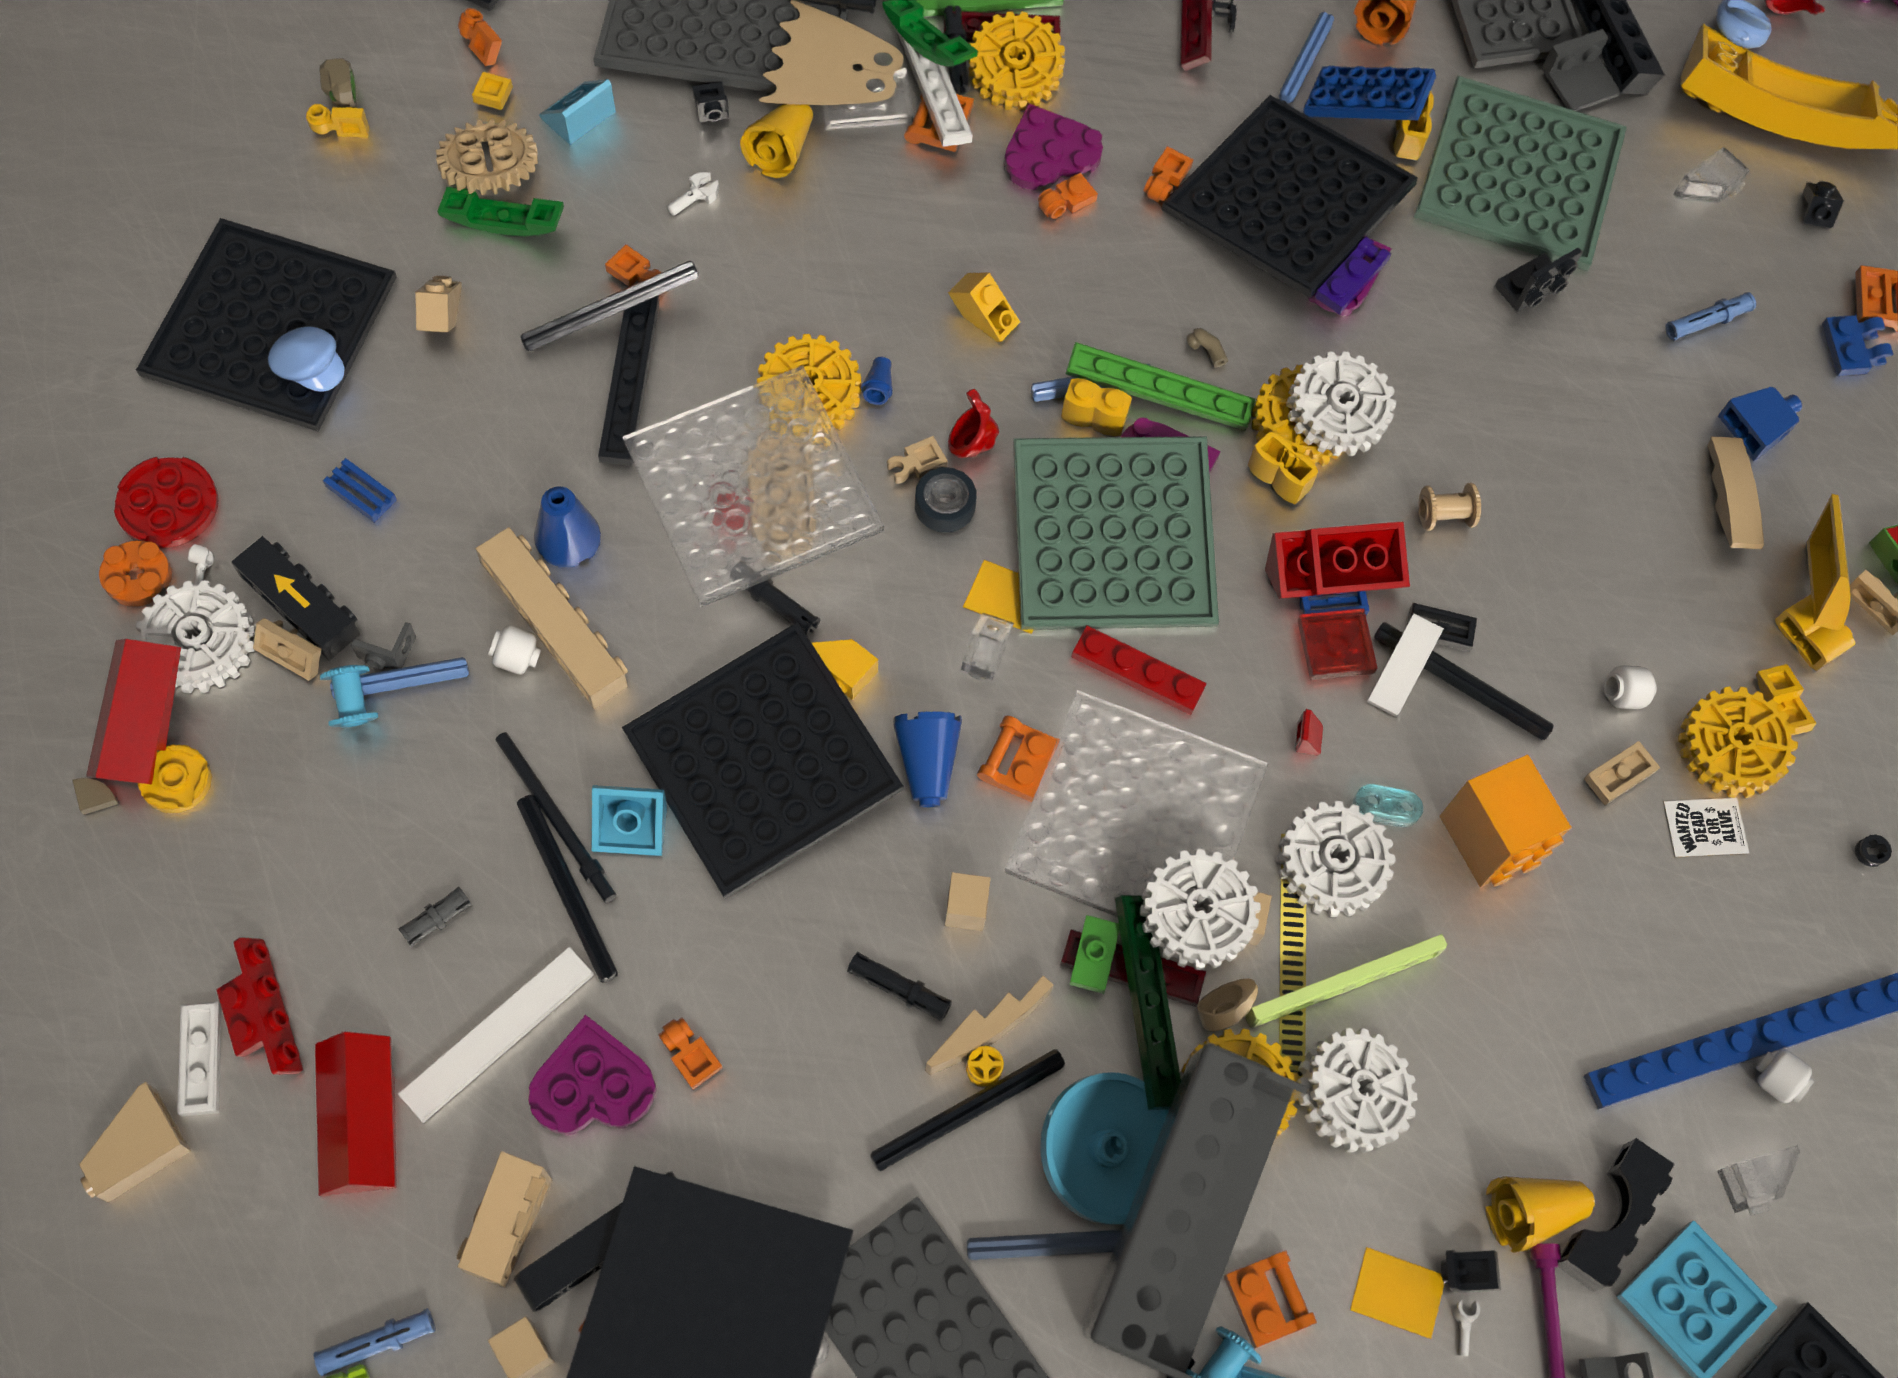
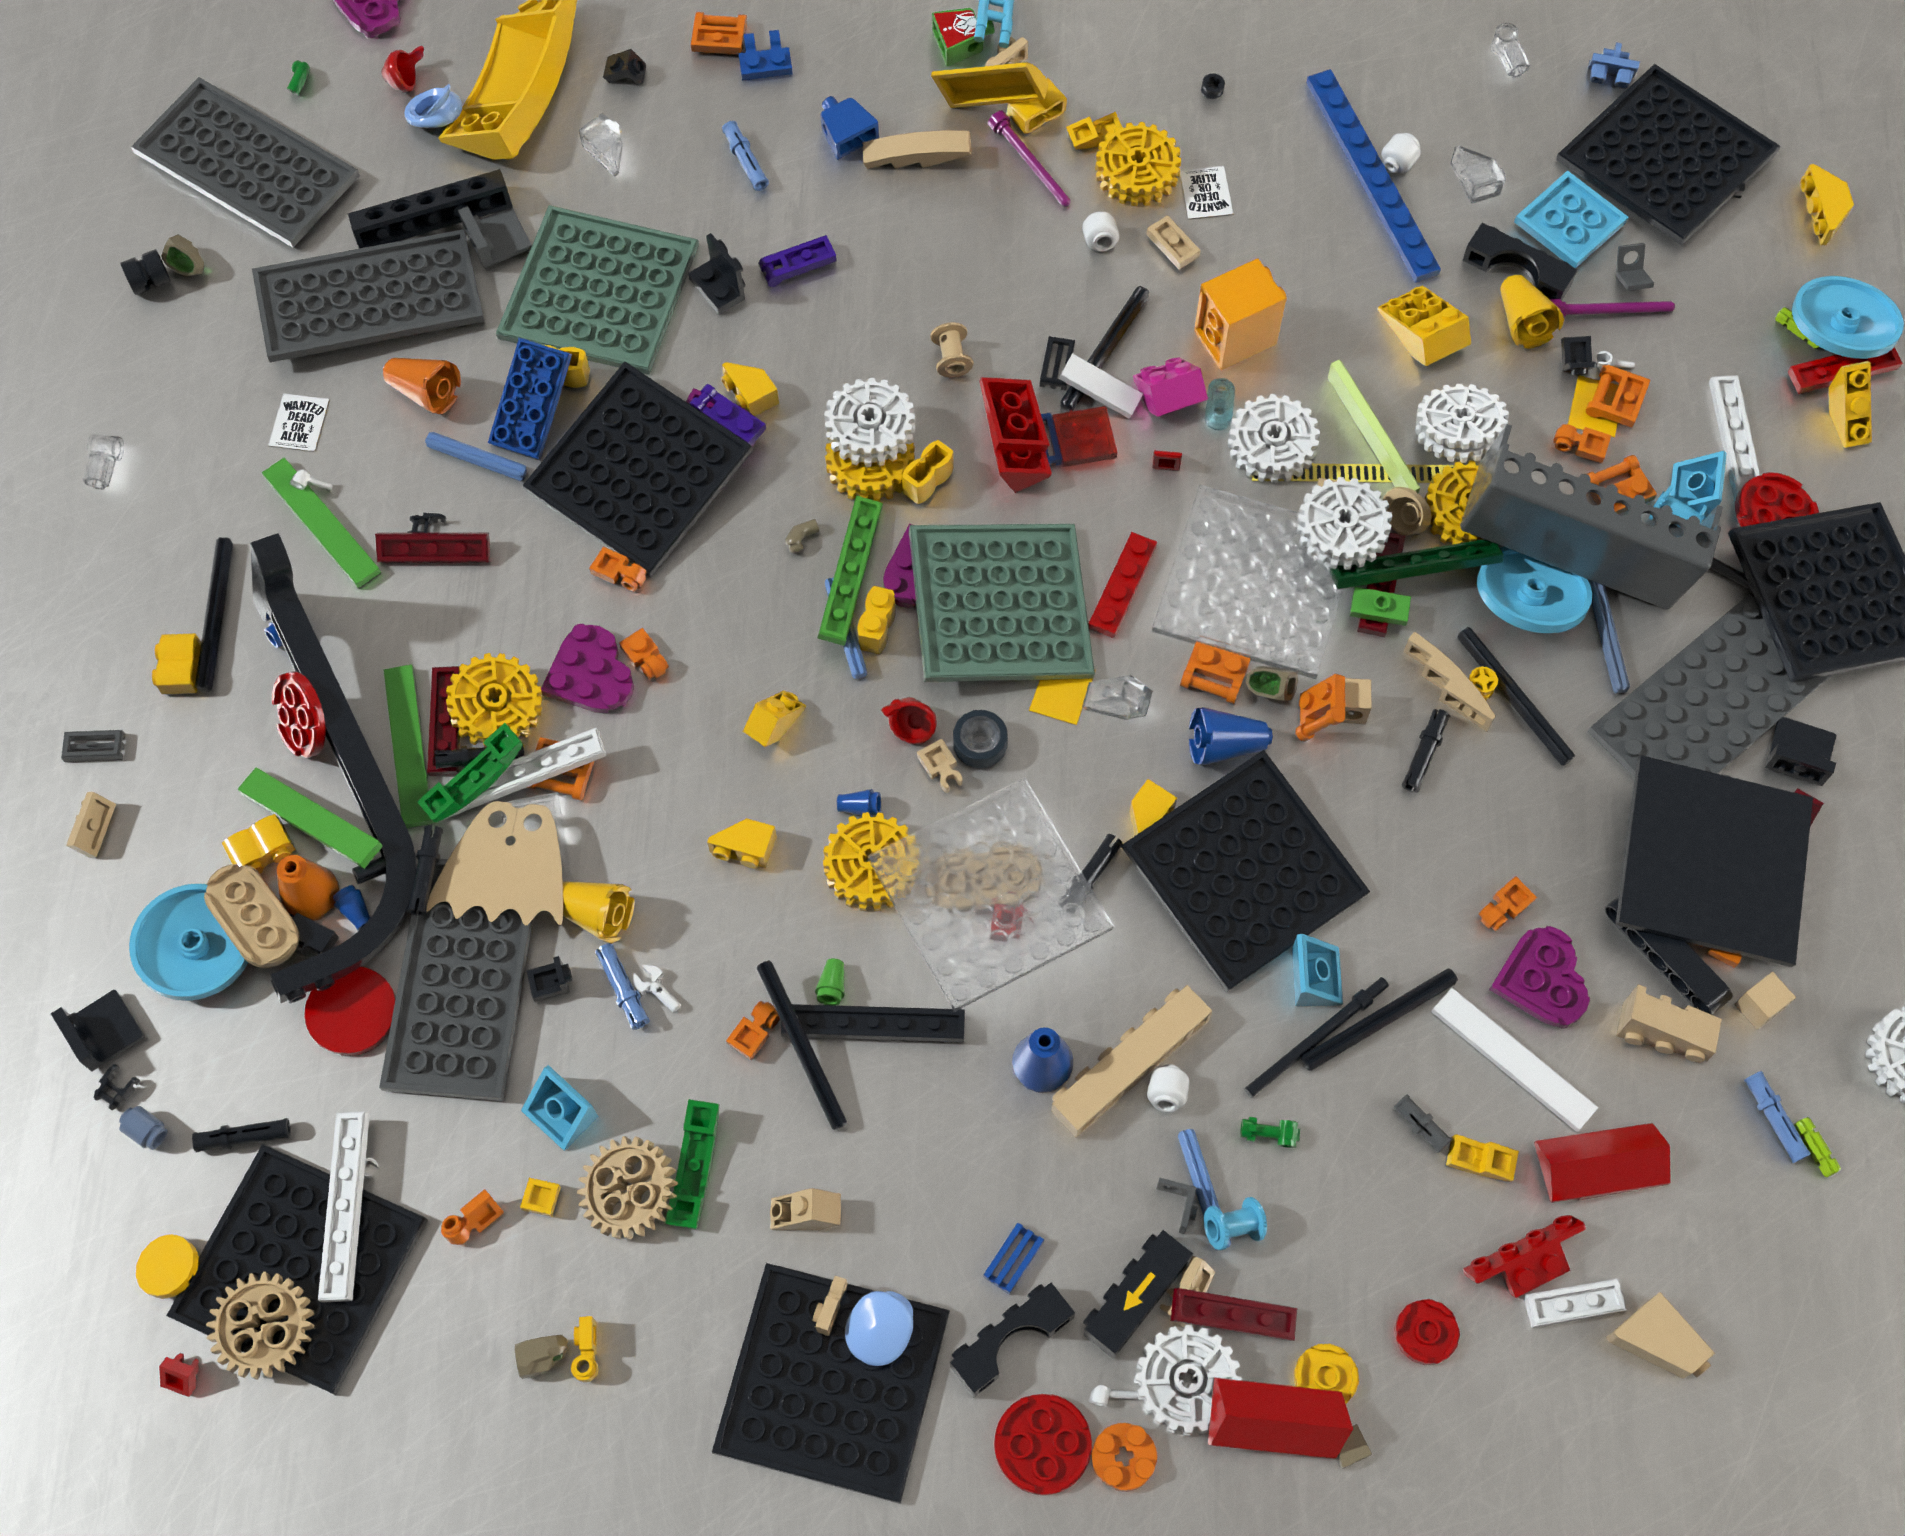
camera: 85 degrees left, 0 degrees up
none -> medium blue pin [595,943,650,1030]
none -> yellow slope [707,818,777,869]
none -> yellow slope [721,362,779,416]
none -> dark purple plate [758,235,837,287]
none -> tan plate [812,1276,848,1336]
none -> bright green cone [815,958,845,1005]
none -> black arch [950,1282,1075,1398]
none -> magenta piece [988,110,1071,207]
none -> dark pink slope [1133,357,1208,417]
none -> dark red tile [1170,1288,1298,1341]
none -> green bar [1240,1117,1300,1148]
none -> rock [1246,666,1298,701]
none -> orange plate [1296,674,1345,742]
none -> yellow slope [1378,285,1471,366]
none -> red tile [1394,1299,1460,1365]
none -> yellow slope [1446,1134,1519,1182]
none -> orange plate [1553,424,1611,463]
none -> orange plate [1585,365,1650,428]

